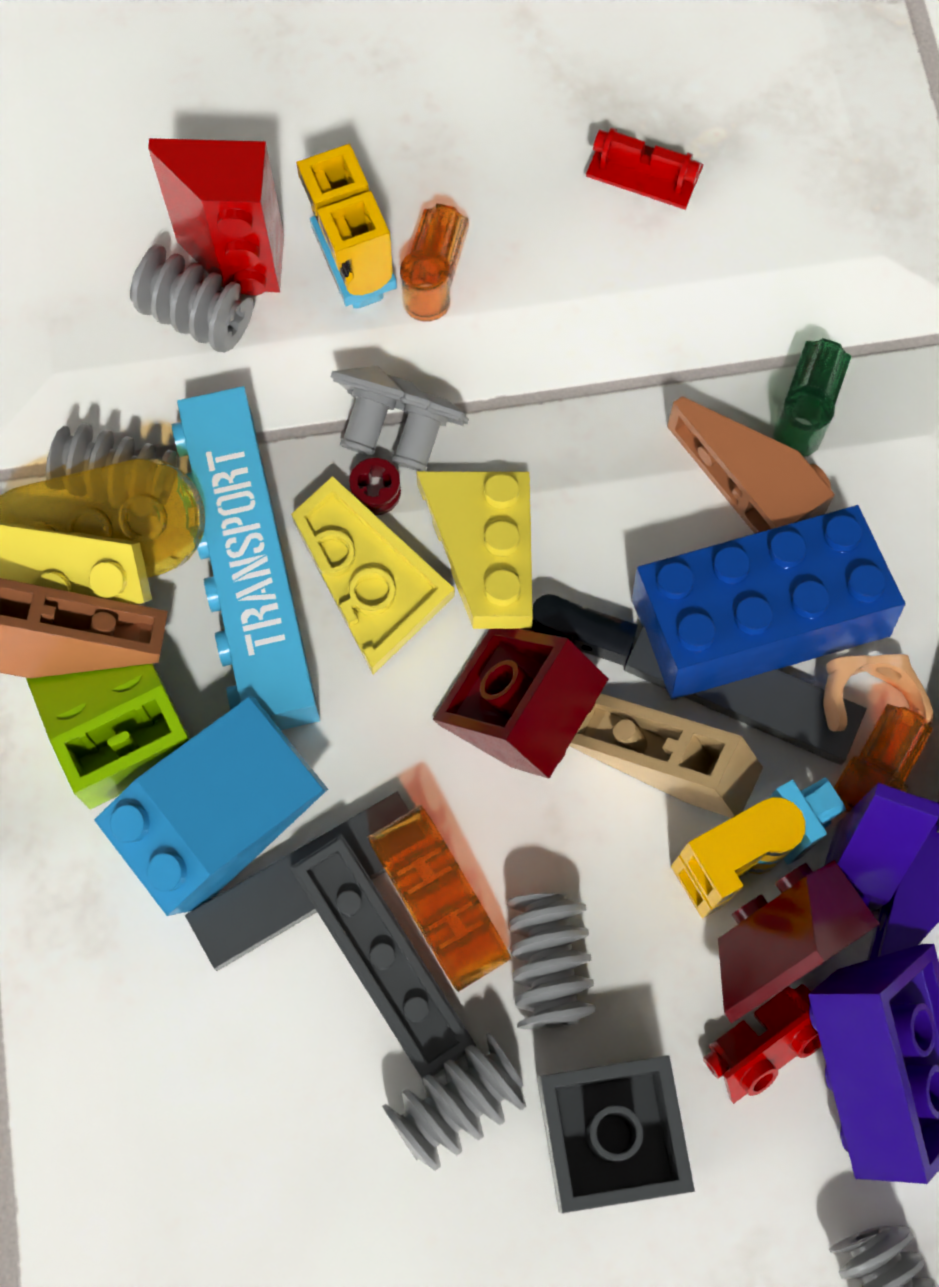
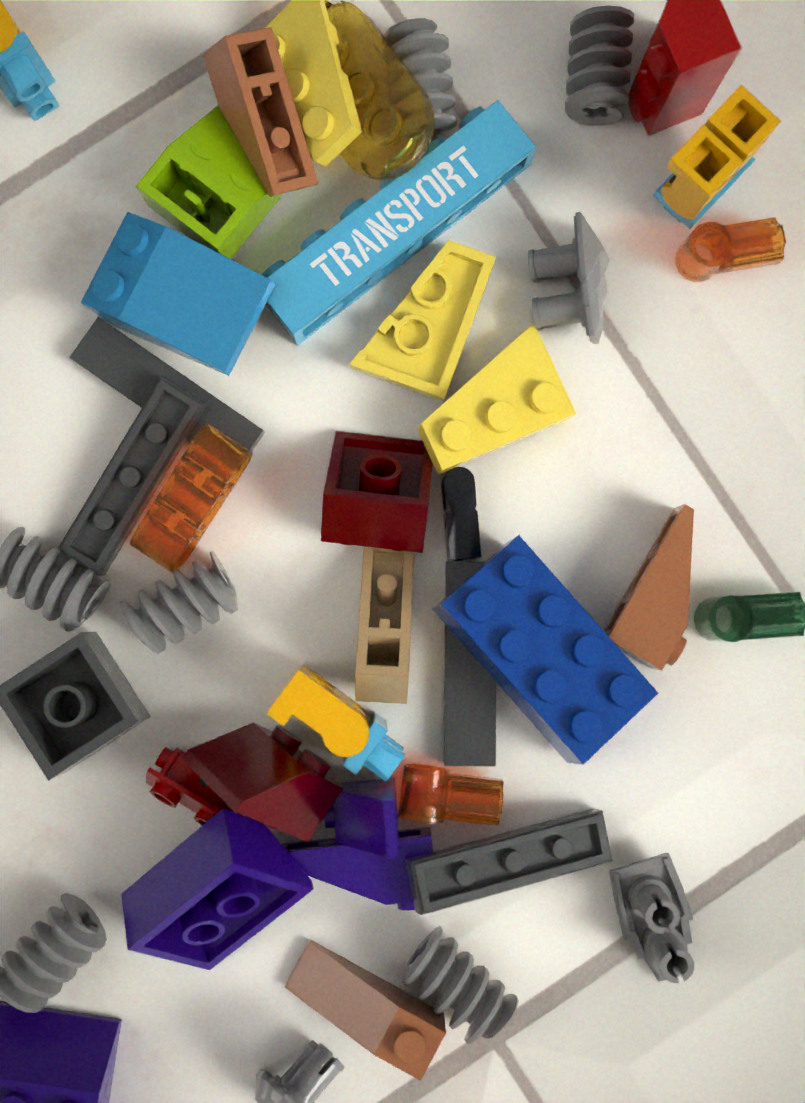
camera: 65 degrees right, 15 degrees up
dark red bush [349,458,401,515] -> none
light nougat cap [823,654,934,732] -> none

